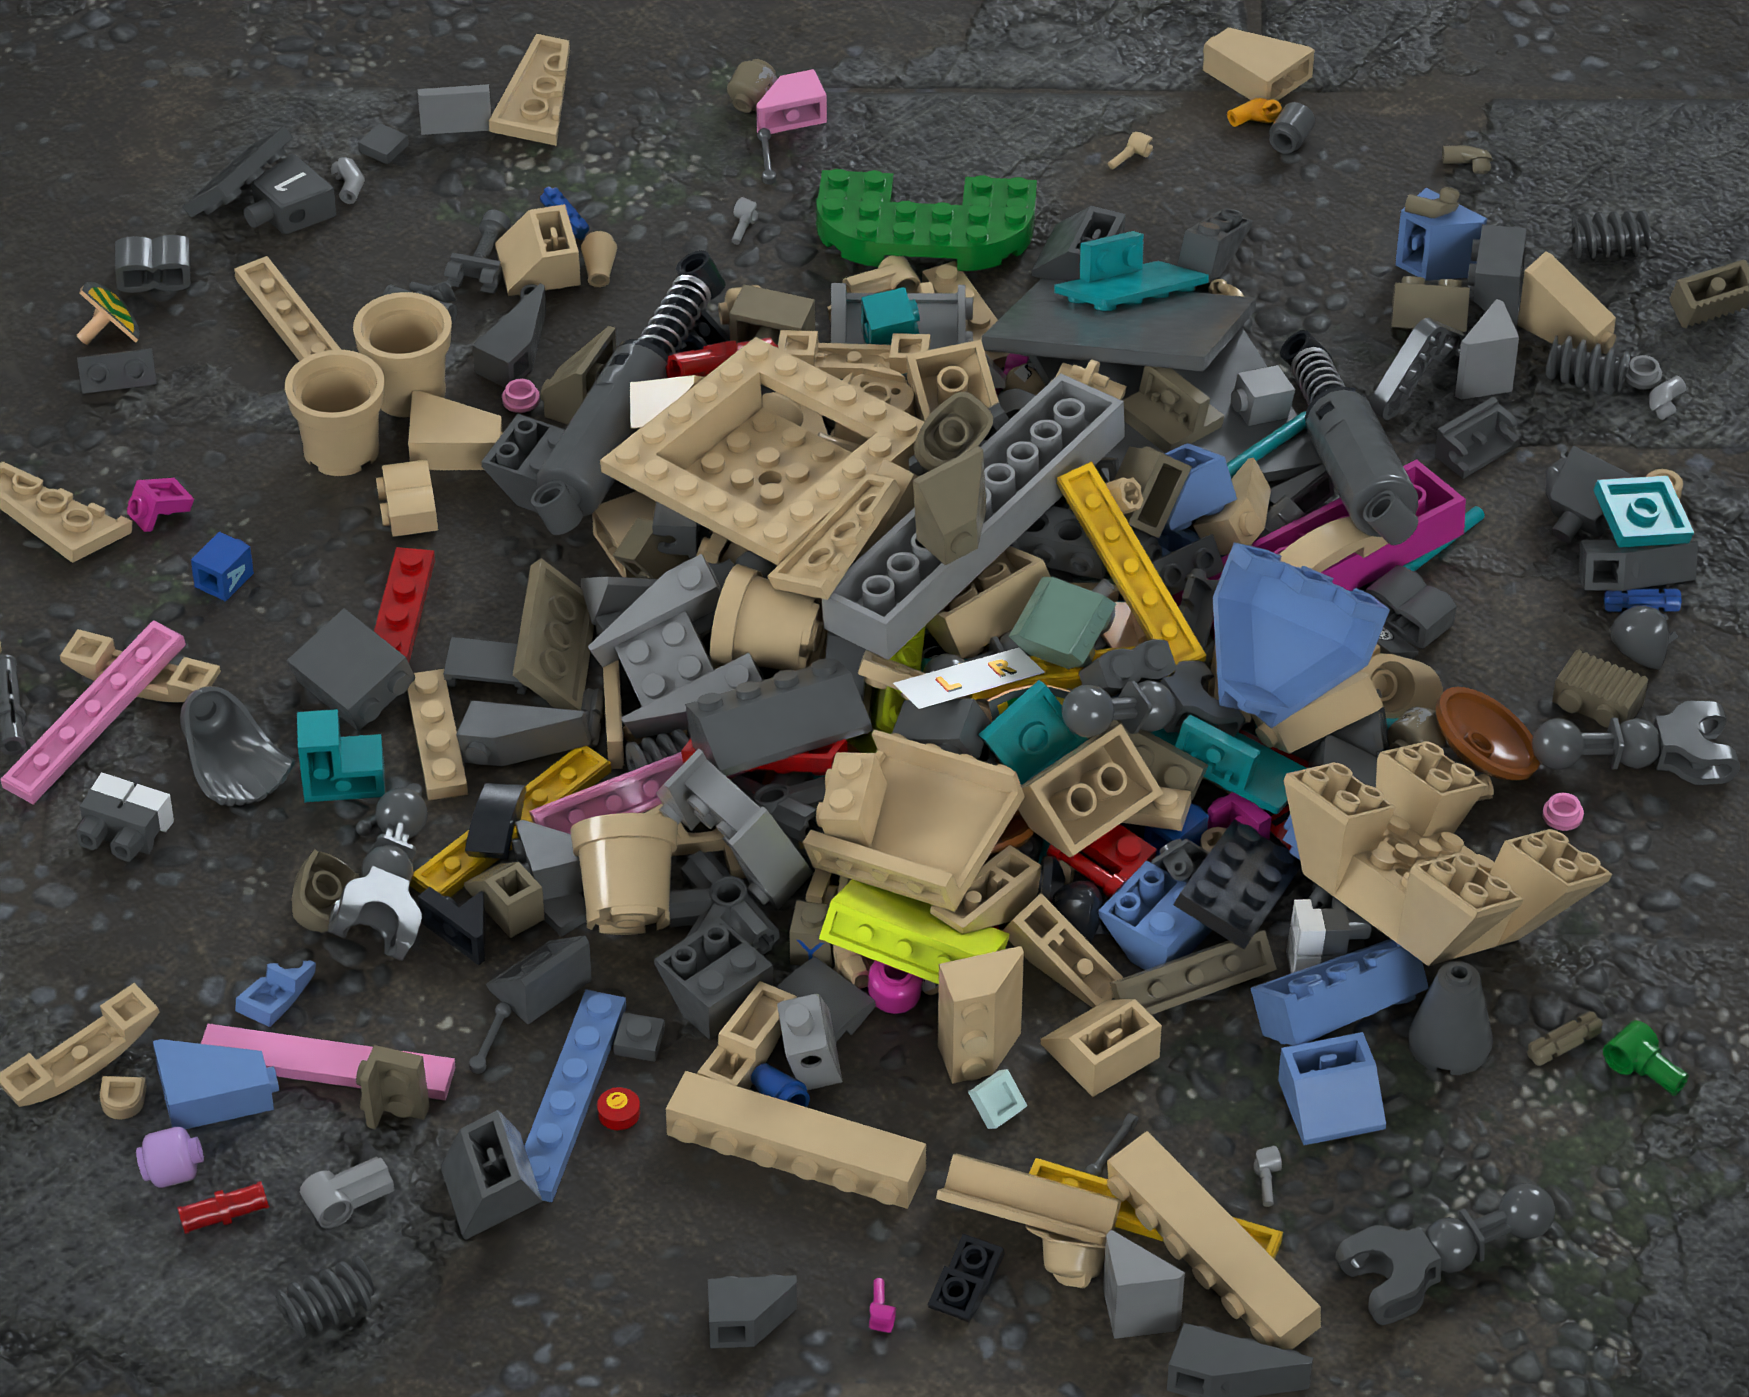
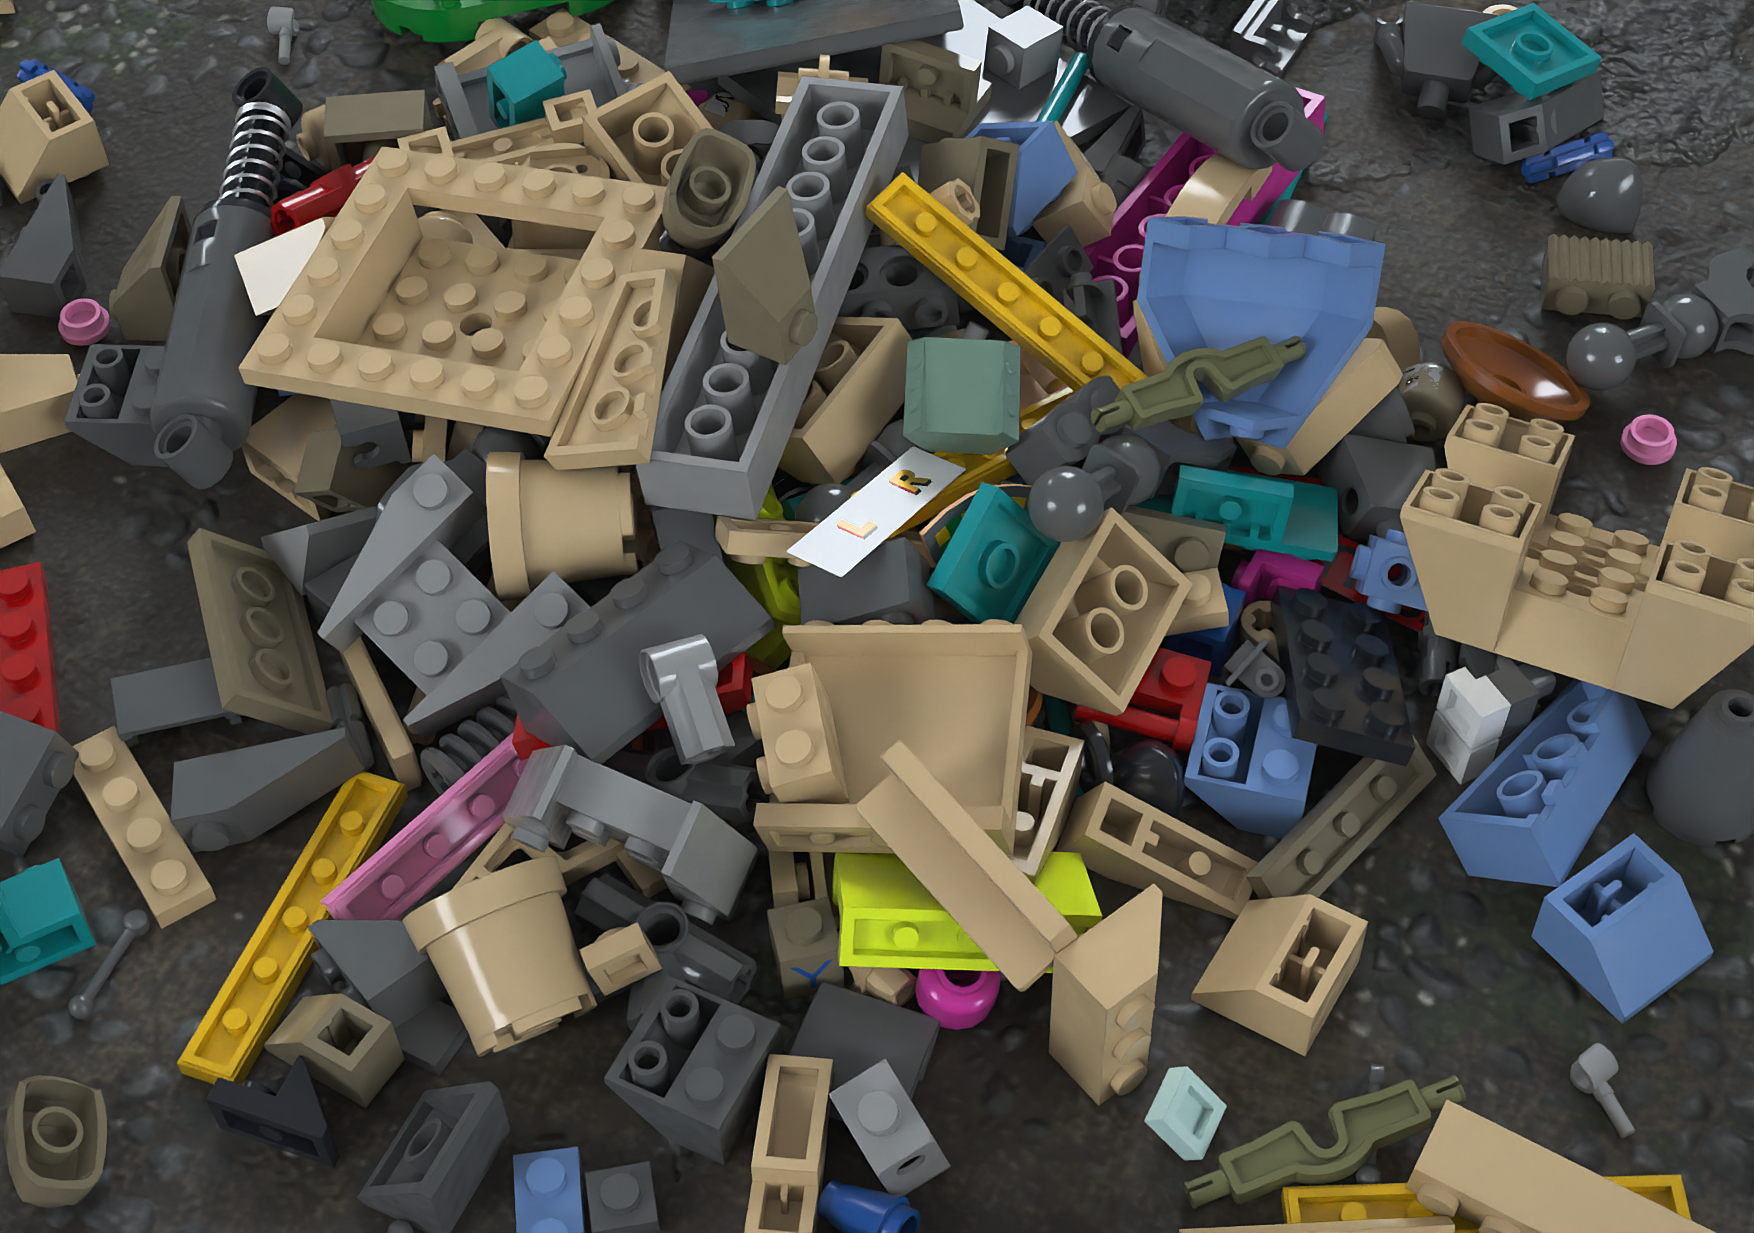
camera: 20 degrees left, 5 degrees up
dark grey piece [328,788,428,961] -> none
black slope [465,783,526,859] -> none
tan cone [581,231,617,287] -> none
none -> tan plate [579,922,662,996]
none -> light grey piece [639,634,735,765]
none -> tan panel [856,739,1078,992]
none -> olive piece [1091,336,1306,432]
none -> olive piece [1183,1075,1466,1210]

